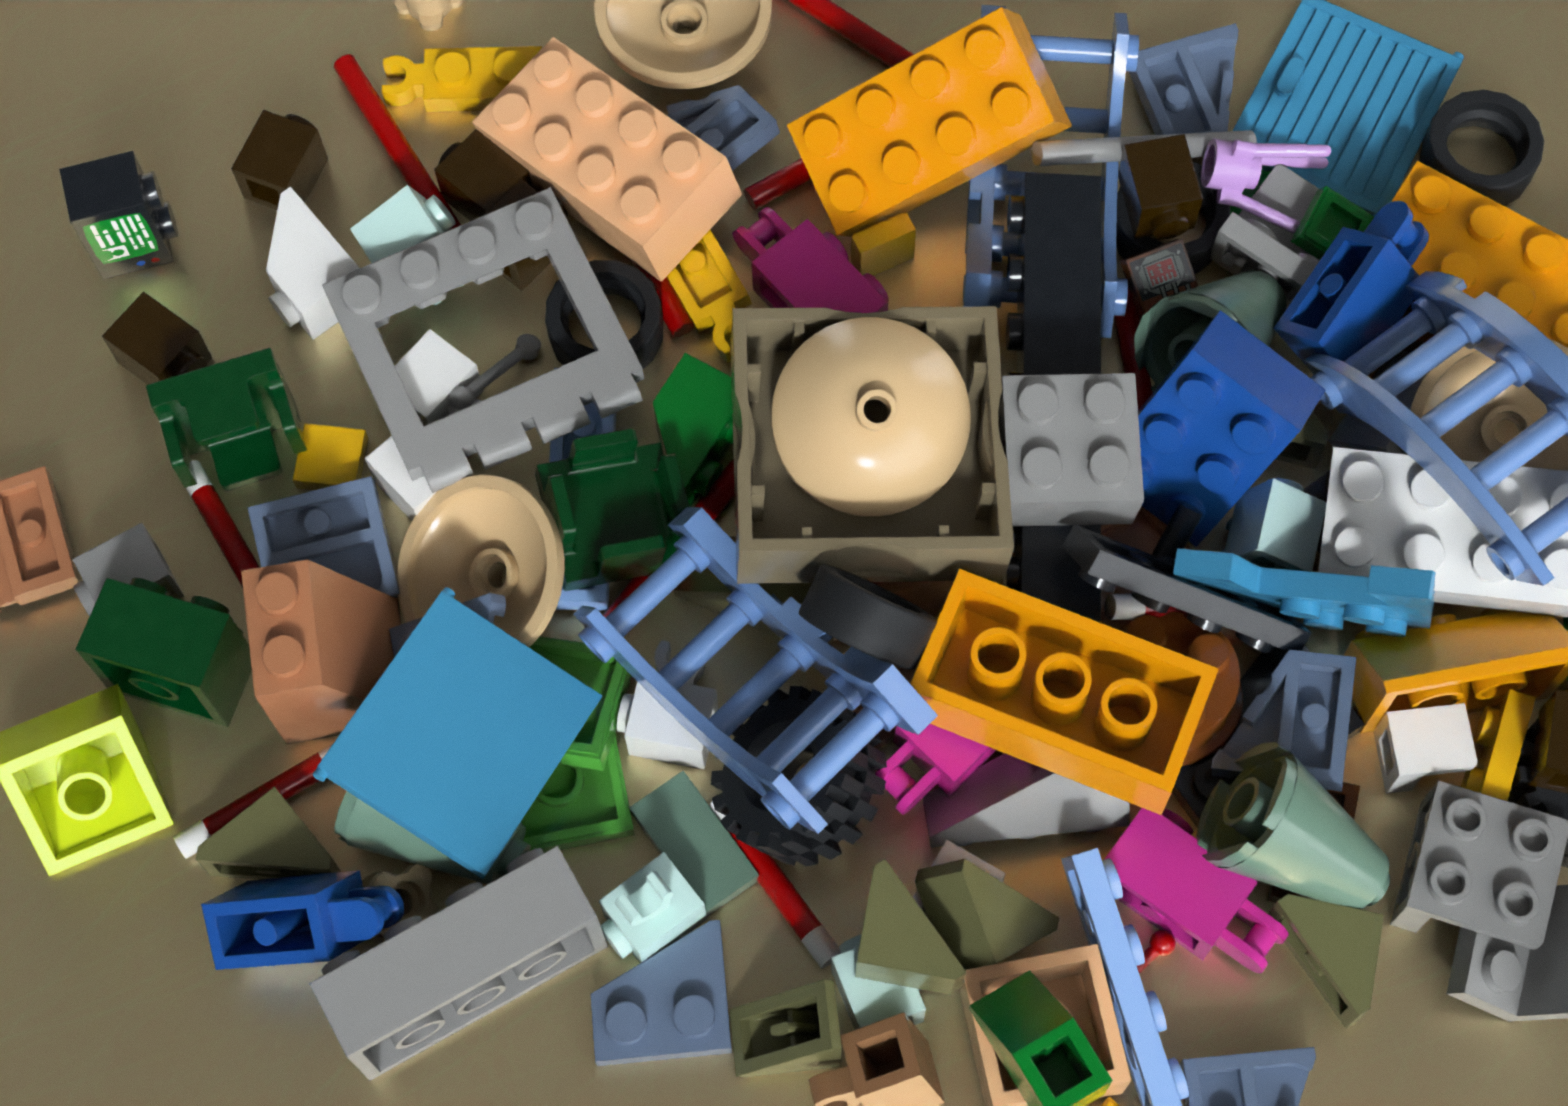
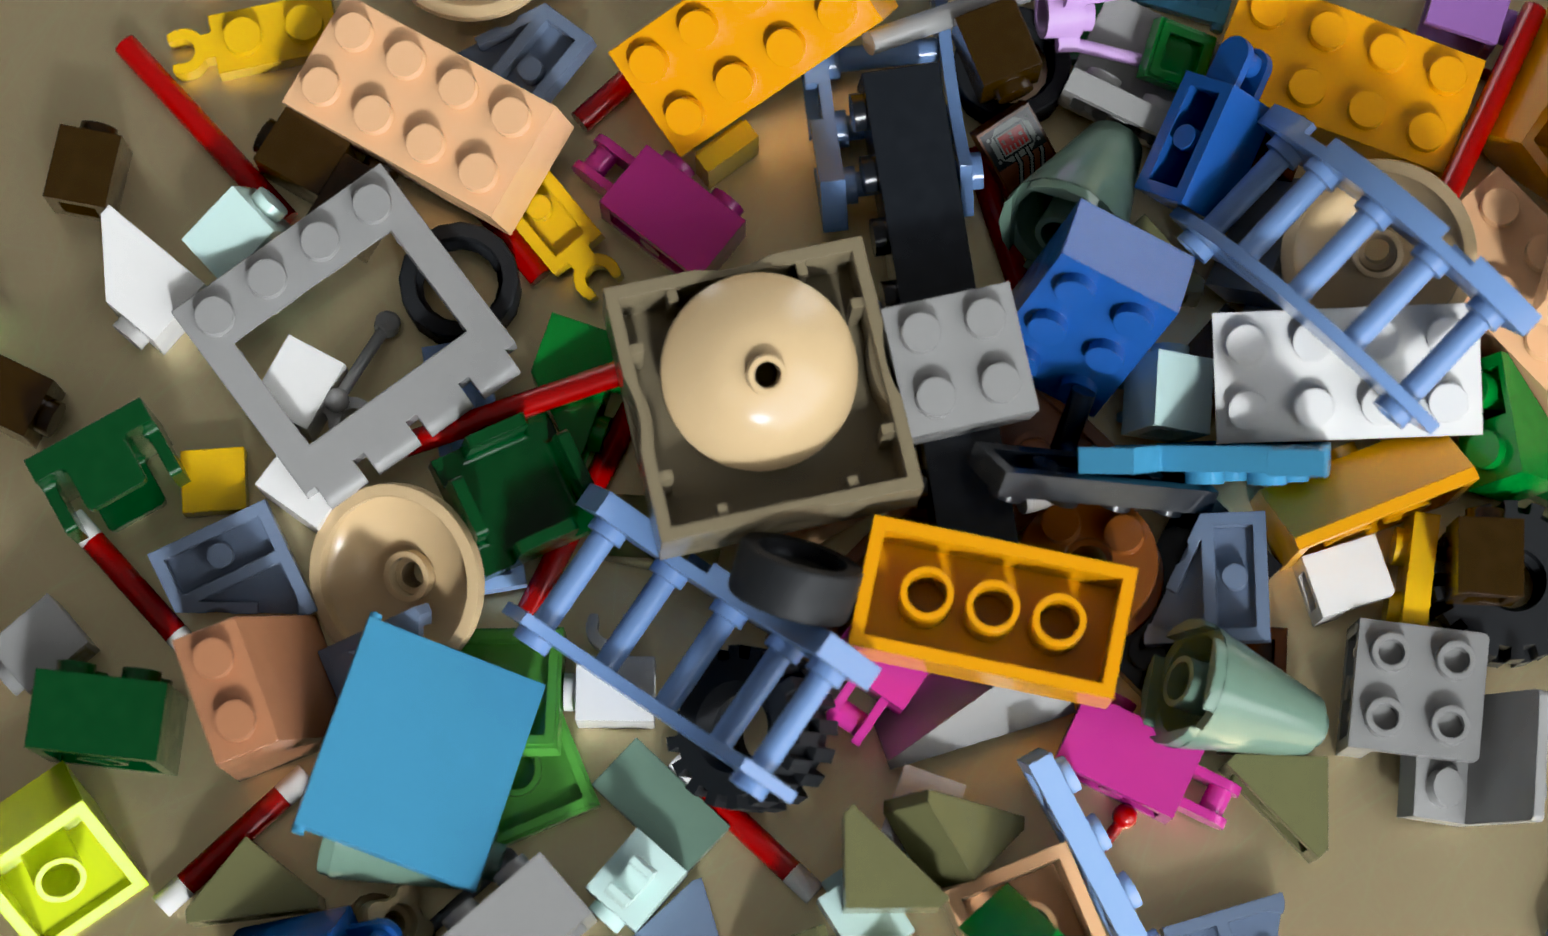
camera: 15 degrees left, 10 degrees up
none -> red bar [403,361,619,459]

